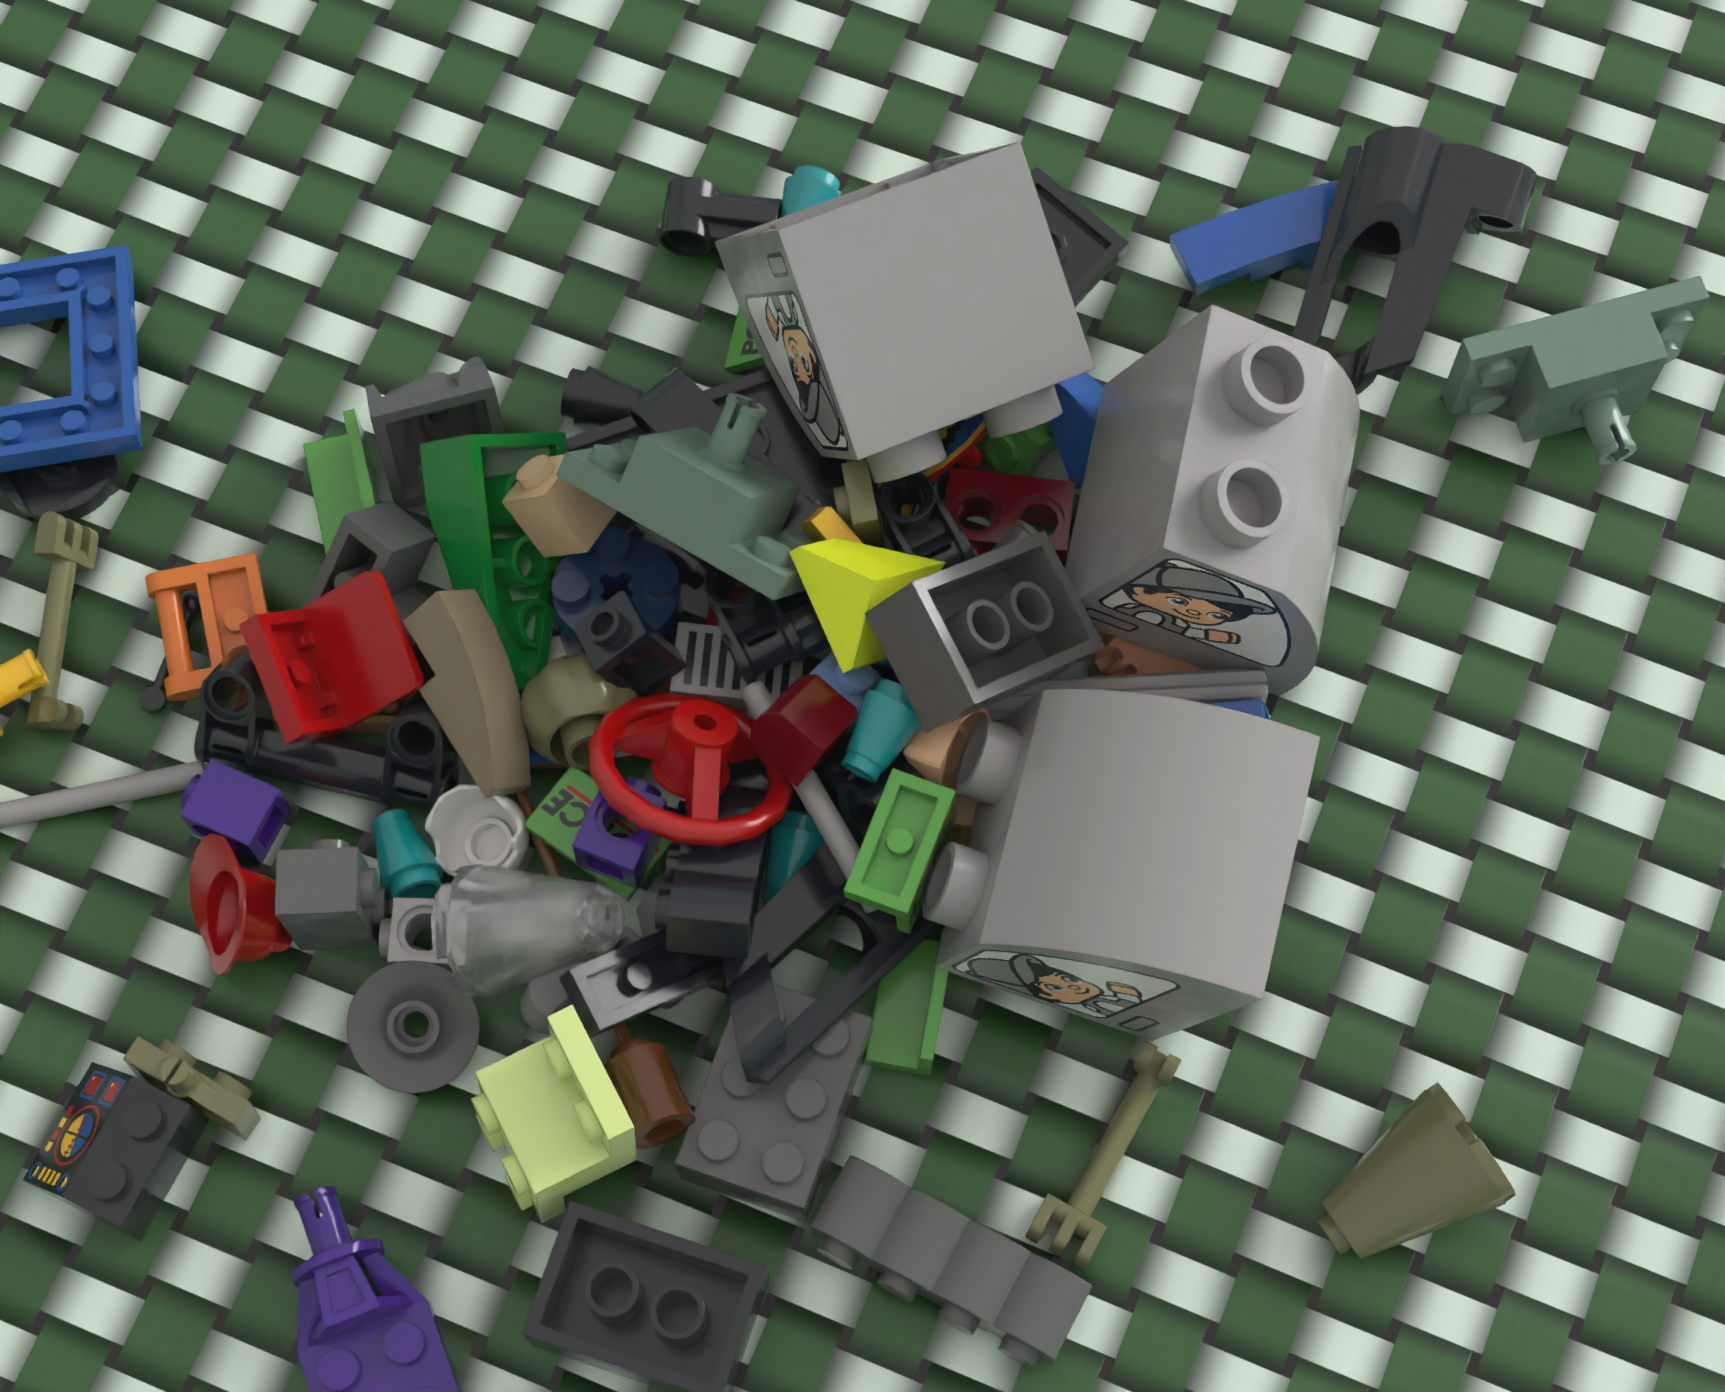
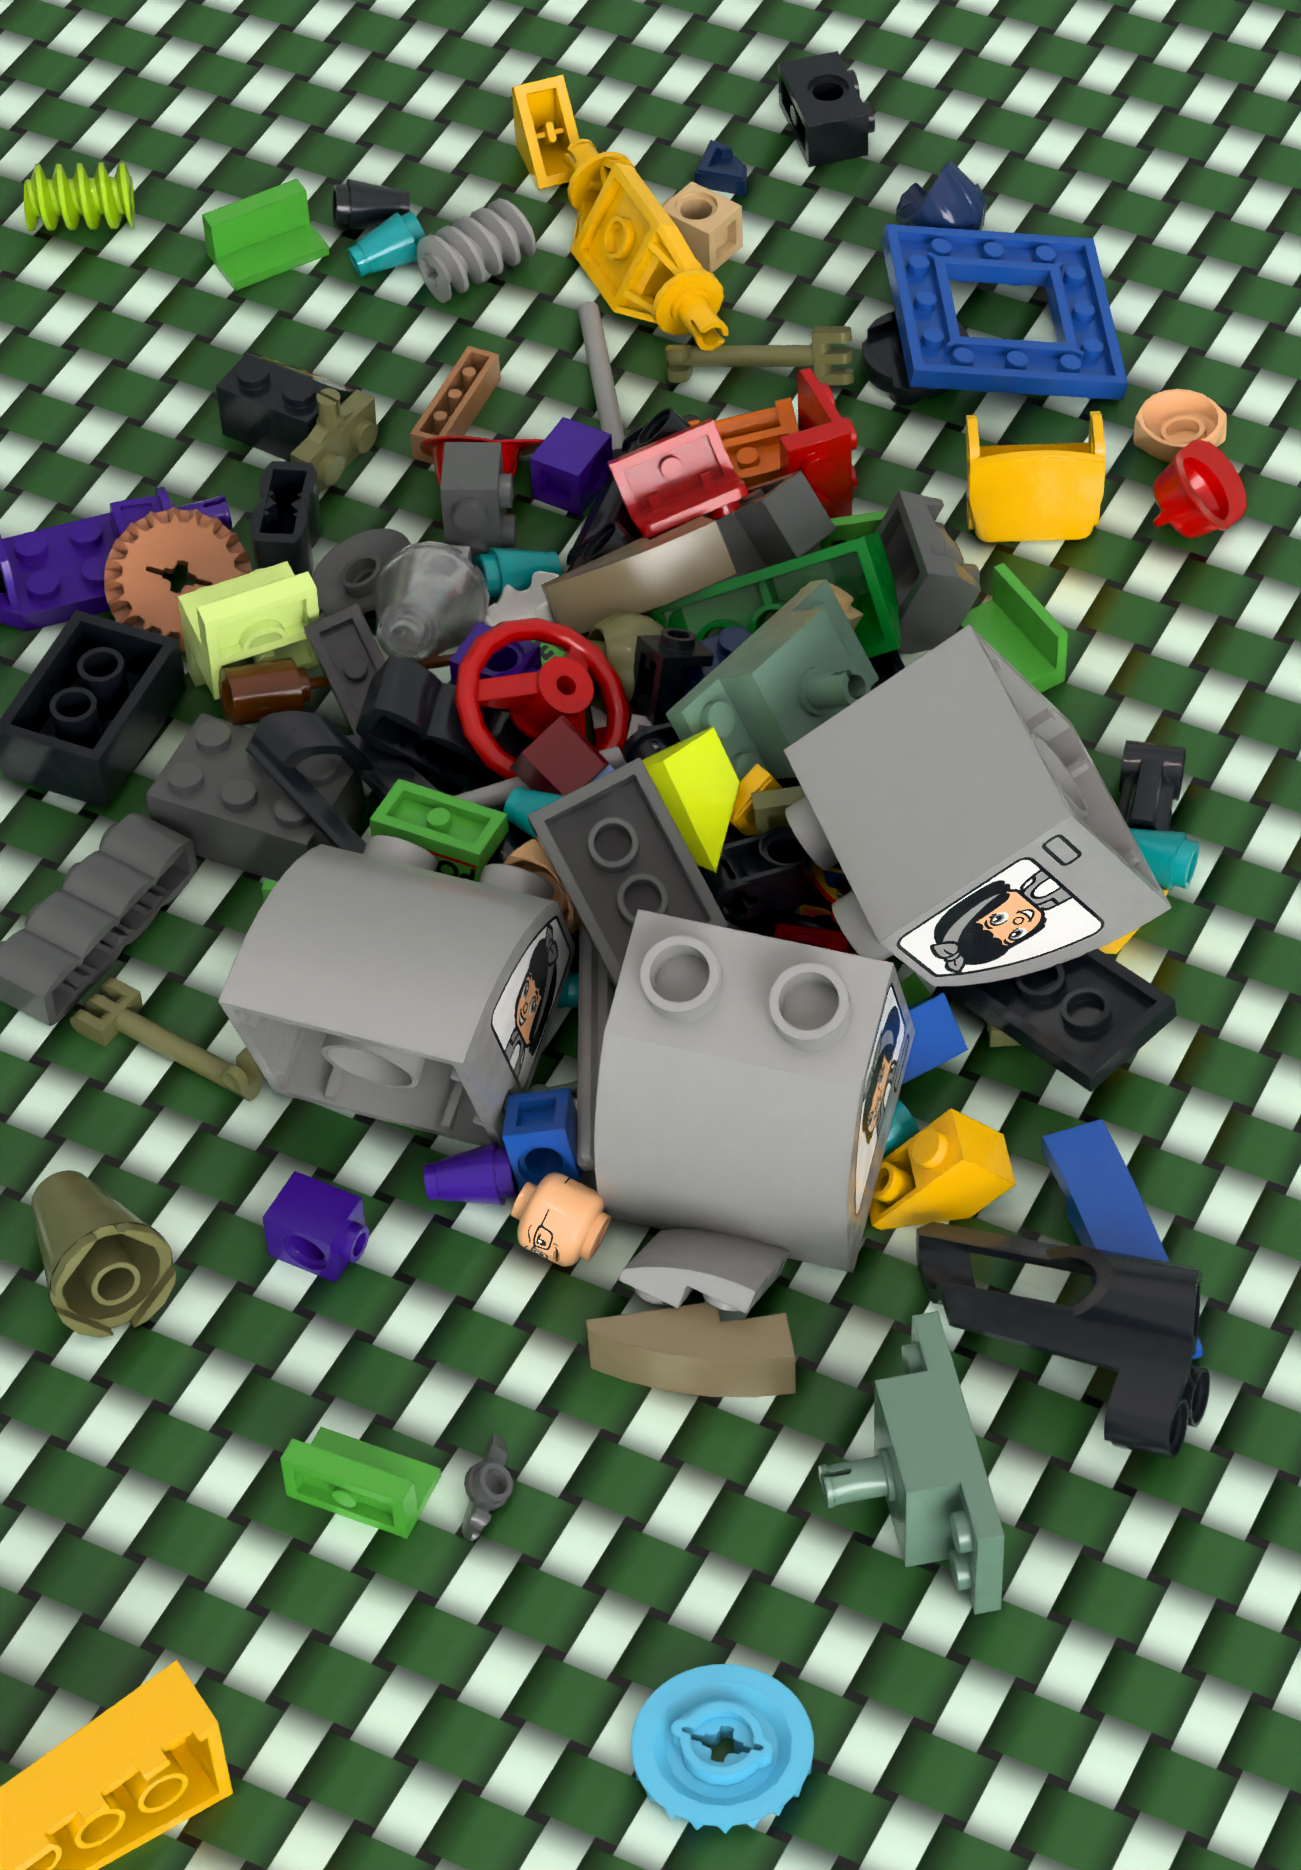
camera: 95 degrees right, 20 degrees down
none -> nougat gear [104,506,252,654]
none -> black brick [250,461,322,576]
none -> dark purple brick [262,1171,369,1283]
none -> bright green panel [280,1427,441,1539]
none -> medium nougat piece [410,346,501,464]
none -> dark grey piece [461,1433,513,1541]
none -> light nougat head [511,1172,611,1267]
none -> dark tan slope [586,1302,796,1397]
none -> light grey slope [619,1228,790,1314]
none -> red bracket [779,367,858,518]
none -> bright green panel [956,563,1068,693]
none -> yellow piece [965,411,1106,543]
none -> light nougat hat [1133,389,1227,463]
none -> red piece [1152,439,1247,539]

